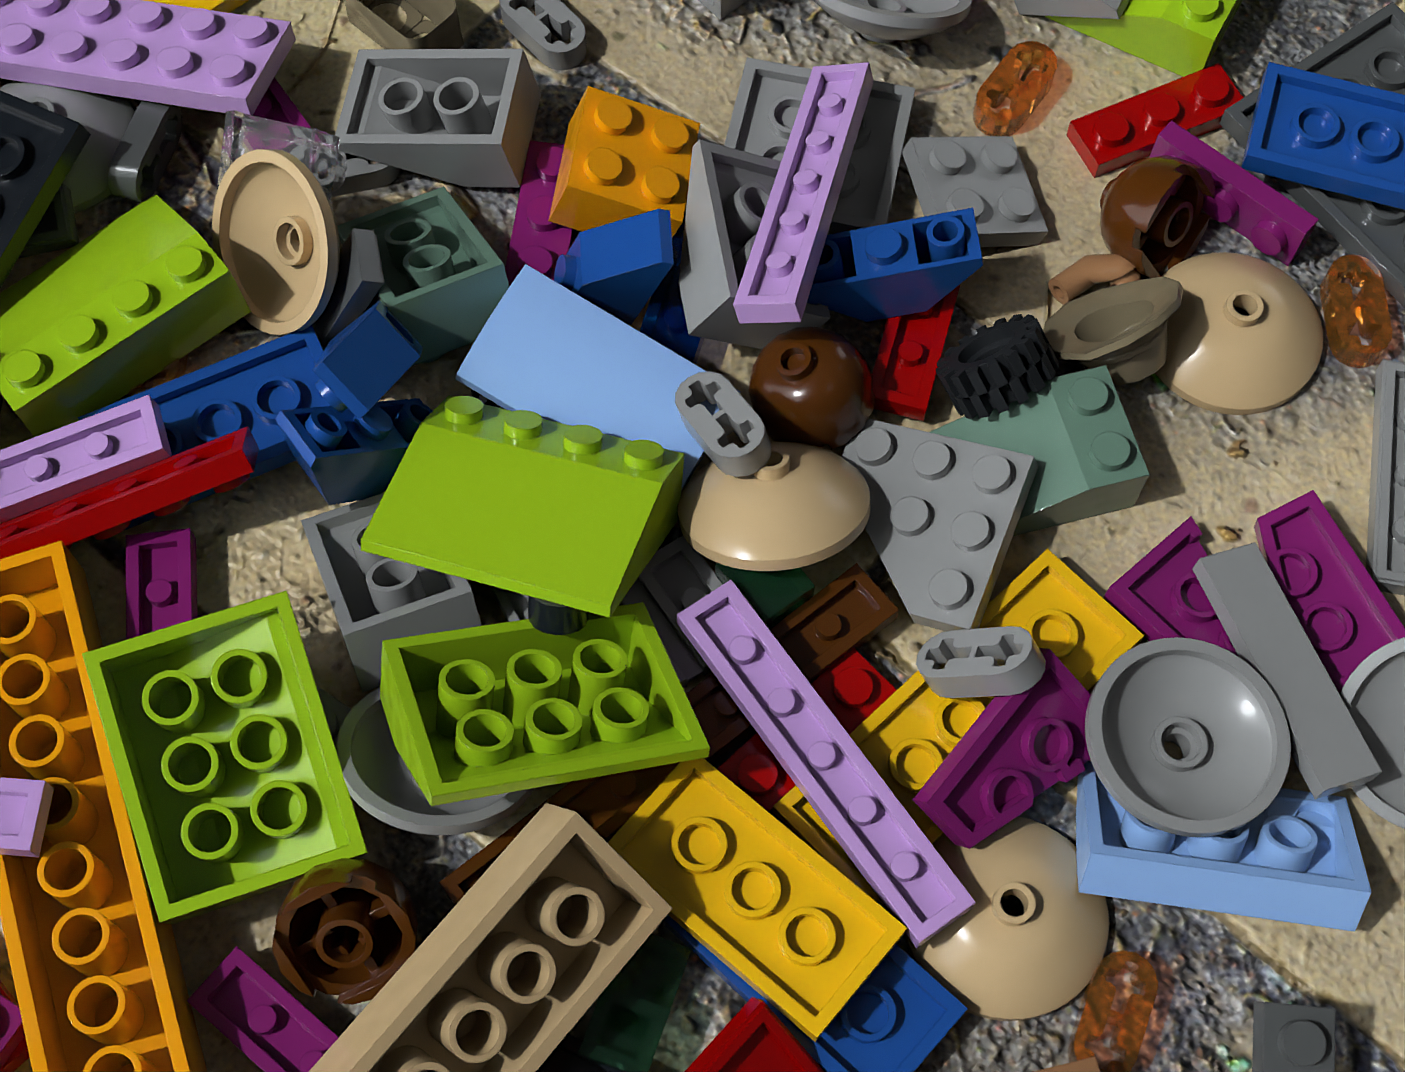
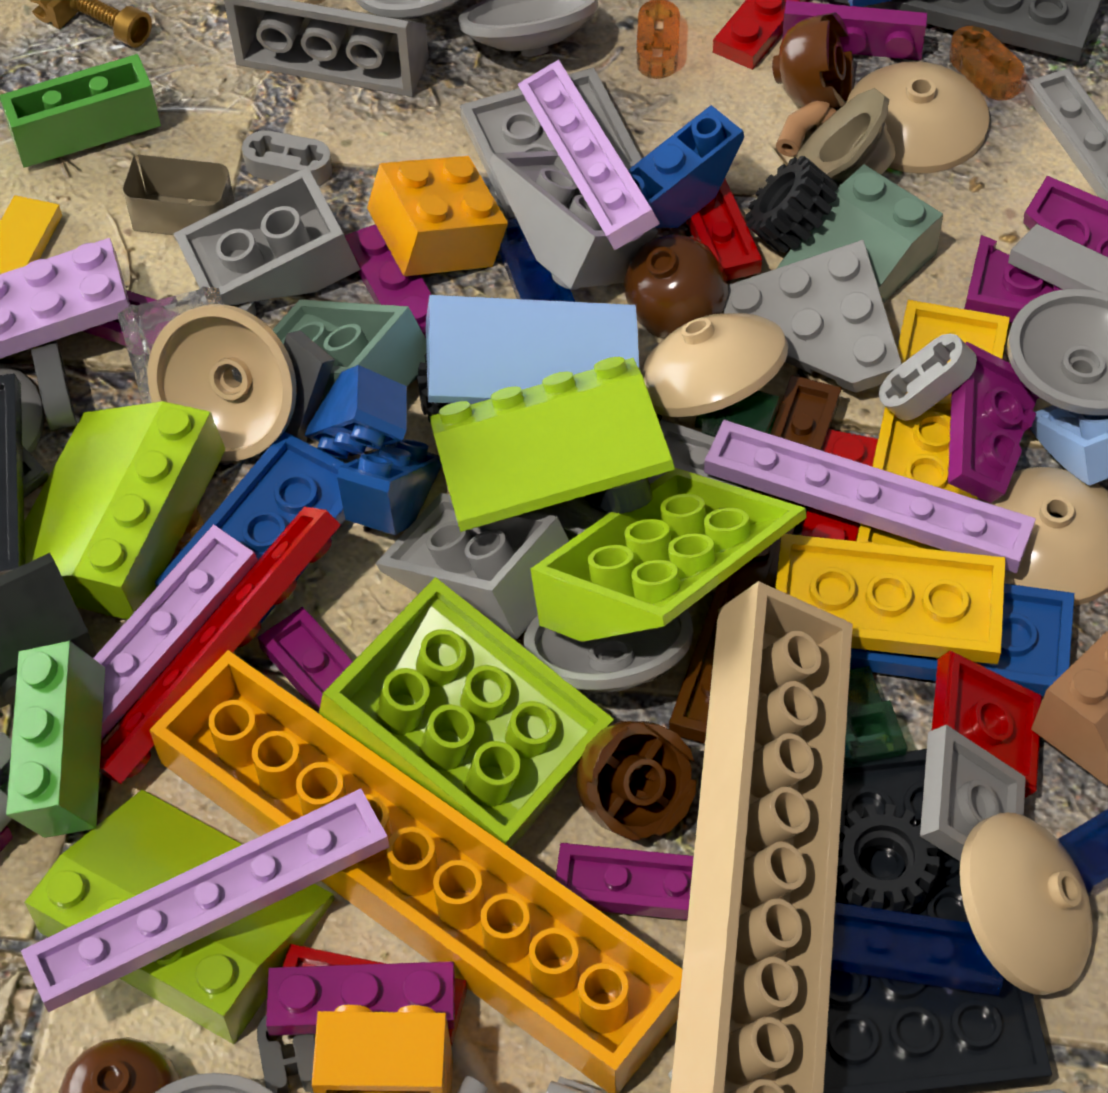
camera: 30 degrees left, 10 degrees down
blue slope [554,209,674,325] -> none
light grey beam [675,371,771,477] -> none
light grey plate [902,136,1048,247] -> none

